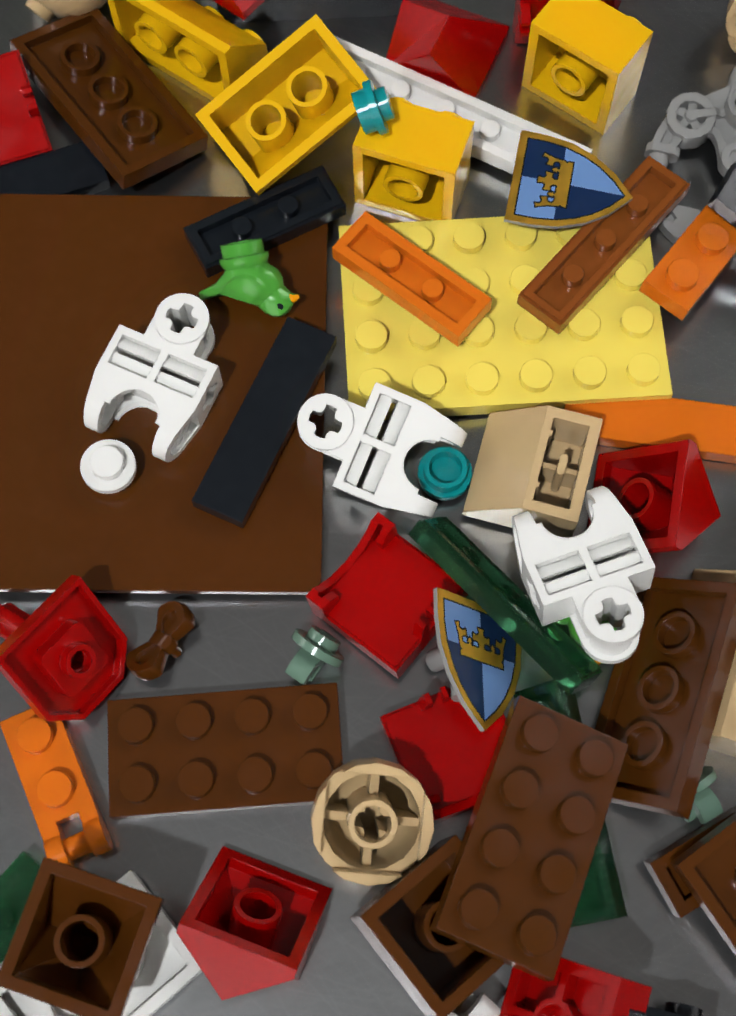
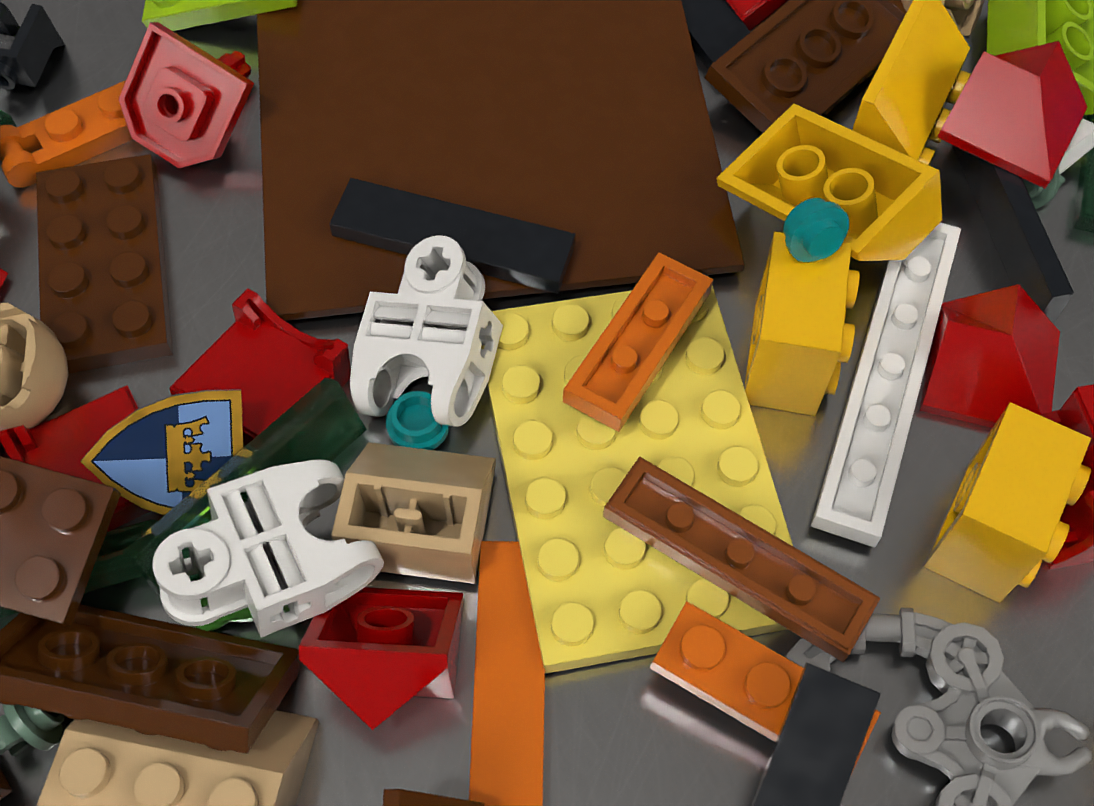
camera: 80 degrees right, 10 degrees down
white plate [80,439,137,494] -> none
white piece [83,293,223,462] -> none
reddish brown piece [126,601,195,681] -> none
black tile [183,165,346,278] -> none
bright green animal [199,238,300,317] -> none
sand green plate [285,625,344,685] -> none
shield [504,130,633,229] -> none

